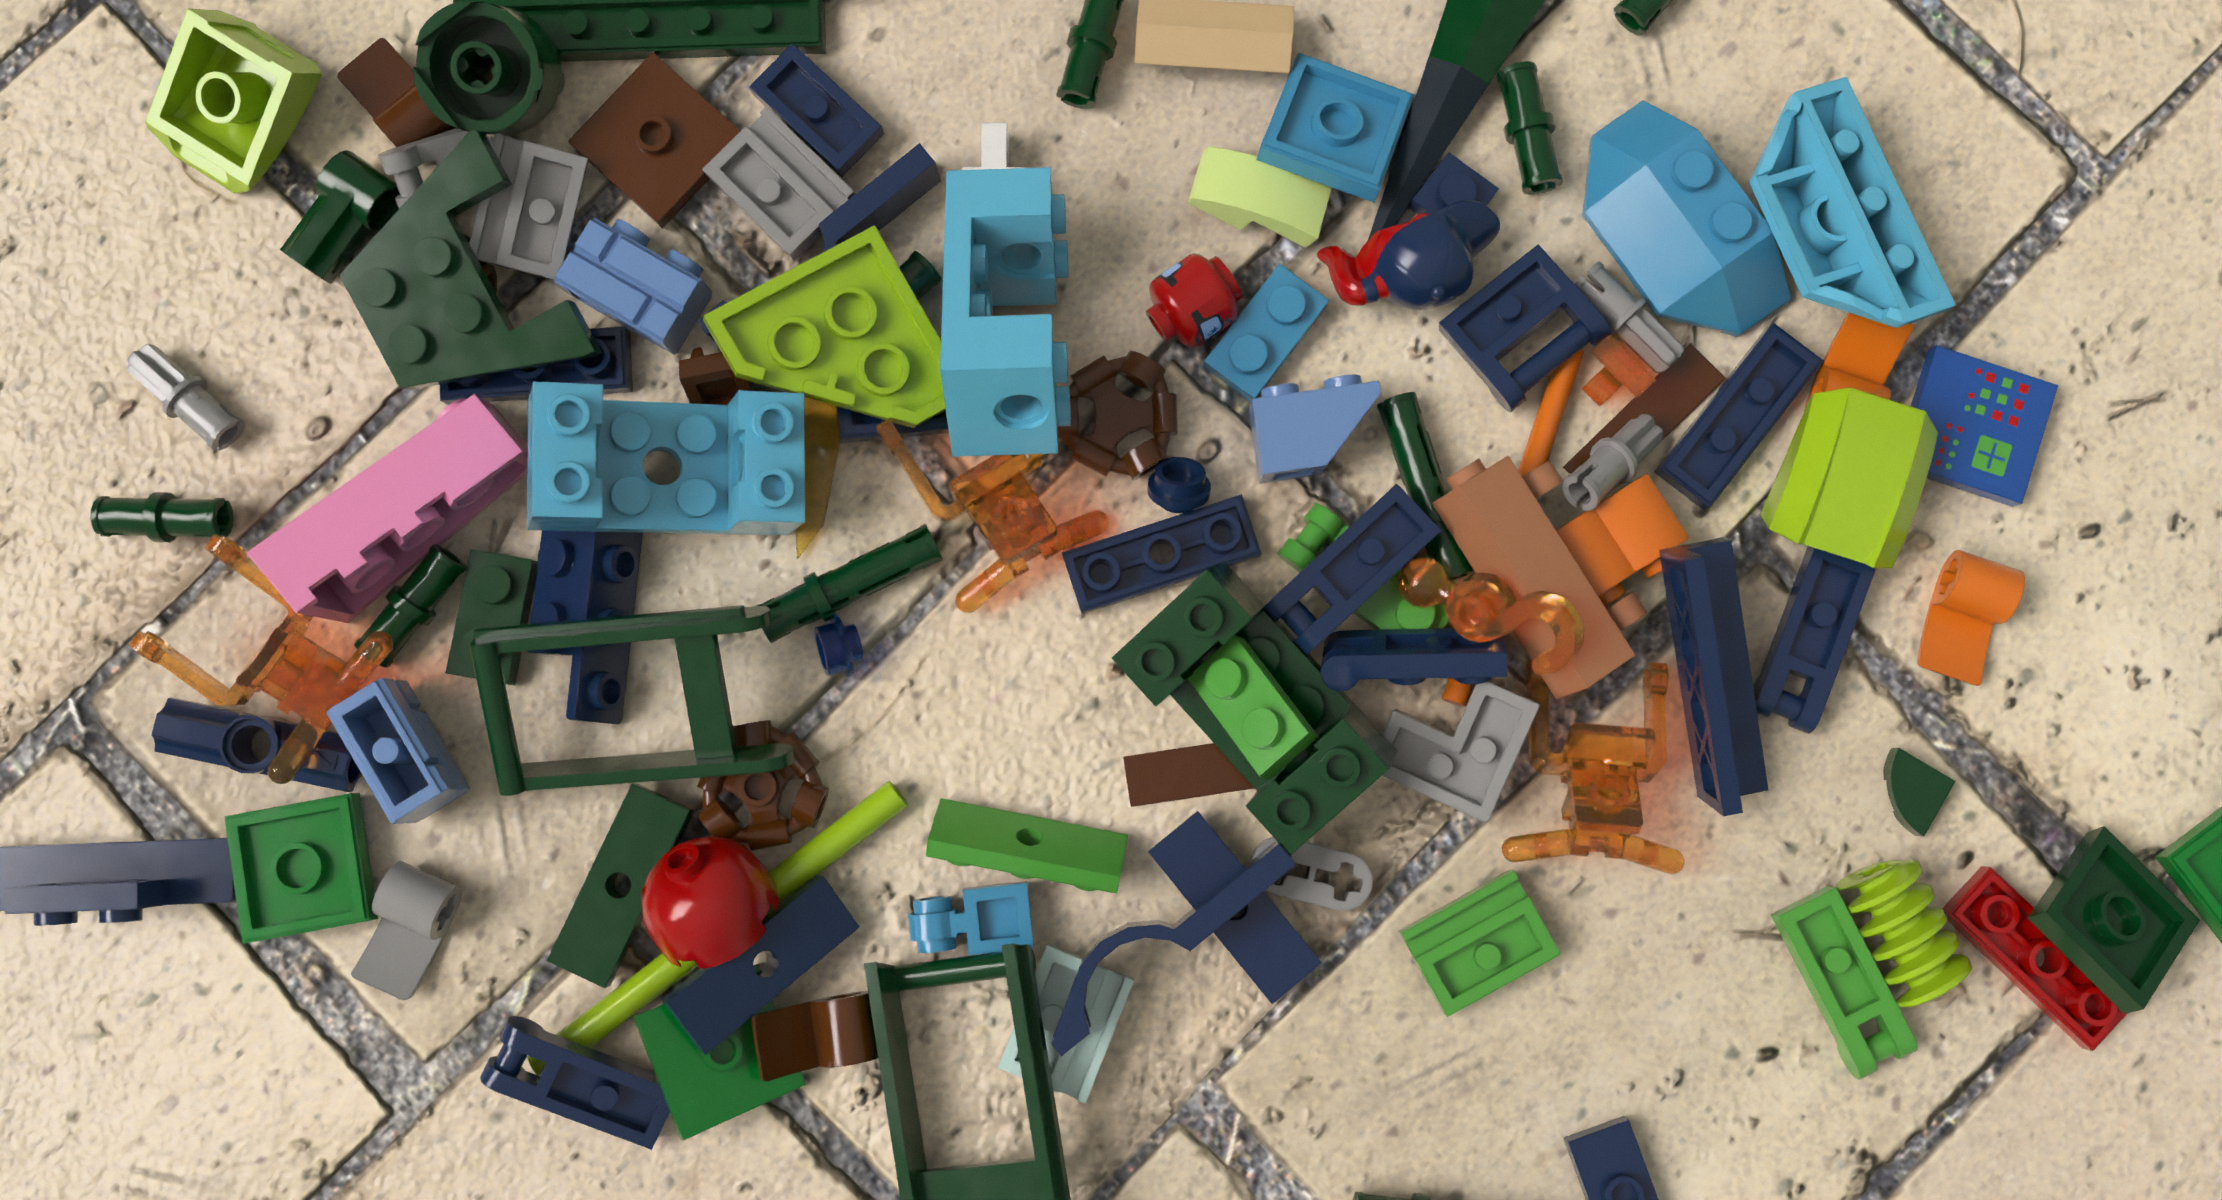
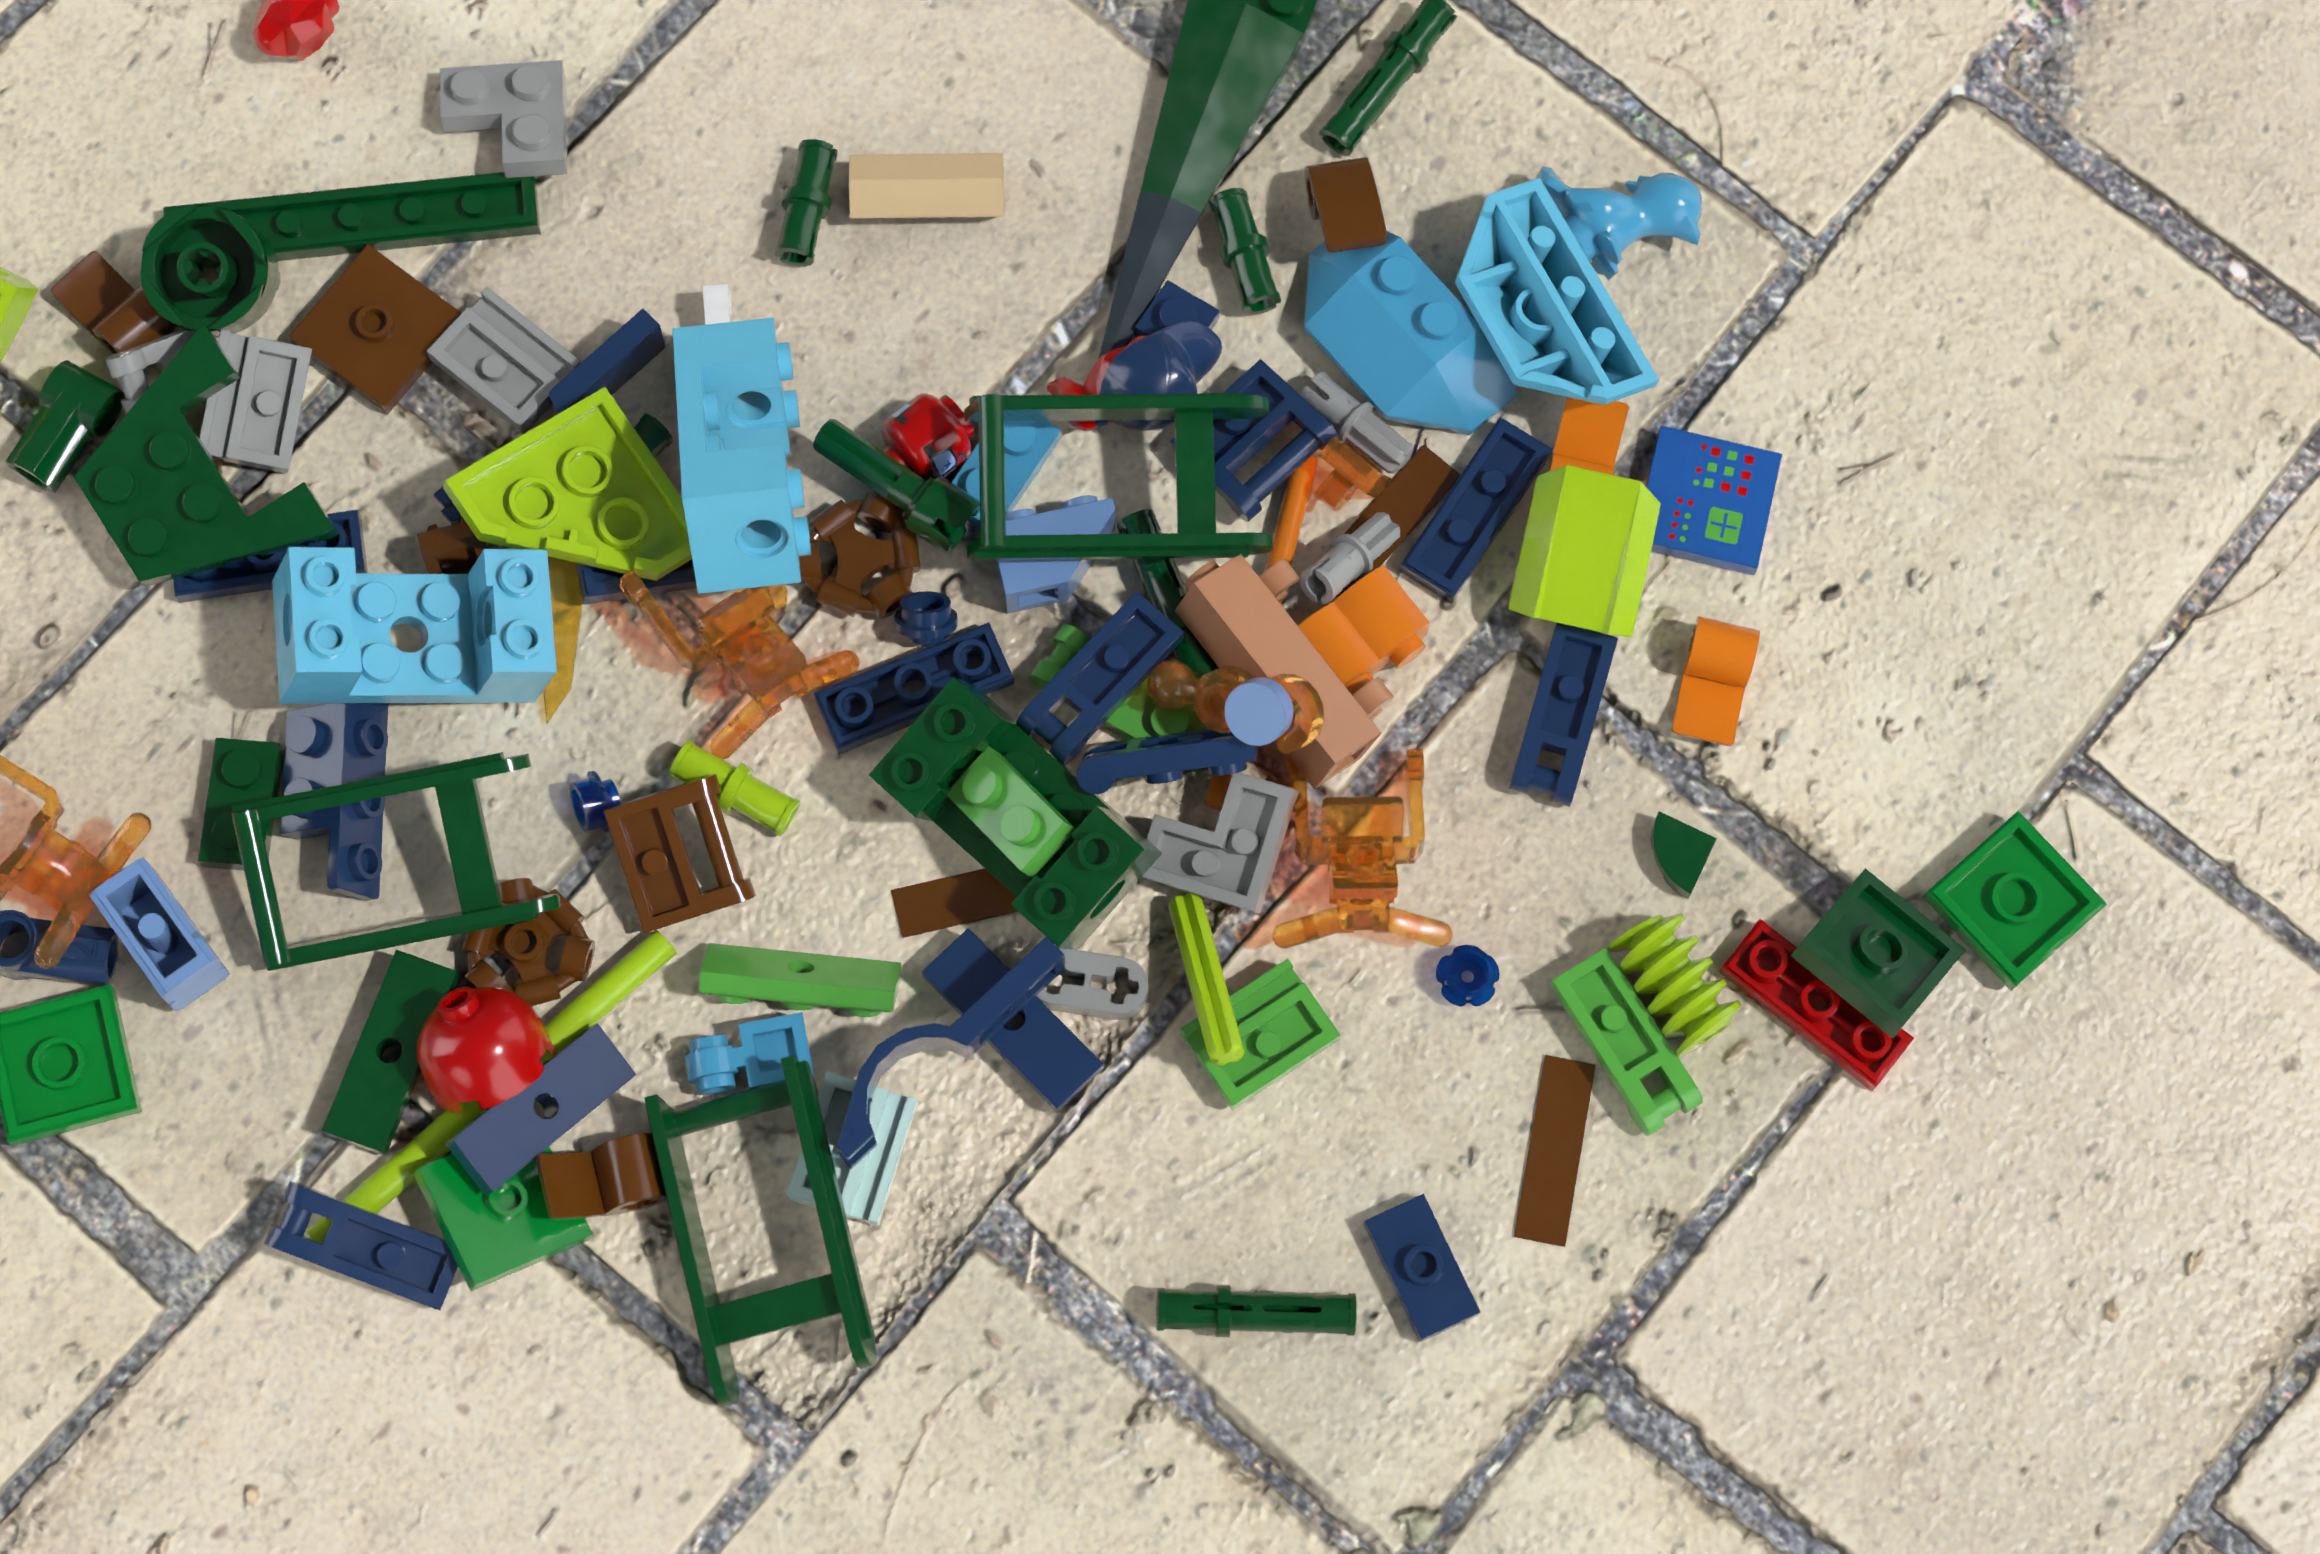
camera: 15 degrees left, 10 degrees down
bright pink wedge [246,394,528,623] -> none
light grey panel [351,861,462,1000] -> none
dark green pin [354,544,467,668] -> none
medium blue brick [555,218,712,355] -> none
dark blue plate [749,43,885,177] -> none
dark green pin [755,523,943,643] -> none
yellowish green slope [1188,146,1332,248] -> none
dark azure tile [1256,53,1415,203] -> none
dark blue fence [1659,537,1769,817] -> none
none -> reddish brown plate [604,774,756,933]
none -> lime pin [669,740,801,837]
none -> dark green piece [813,419,980,555]
none -> dark green piece [964,393,1273,561]
none -> lime axle [1168,892,1244,1066]
none -> medium blue tile [1224,677,1293,746]
none -> reddish brown panel [1305,157,1387,252]
none -> clear blue plate [1436,945,1500,1007]
none -> reddish brown sticker [1514,1055,1596,1247]
none -> dark azure animal [1536,166,1702,280]

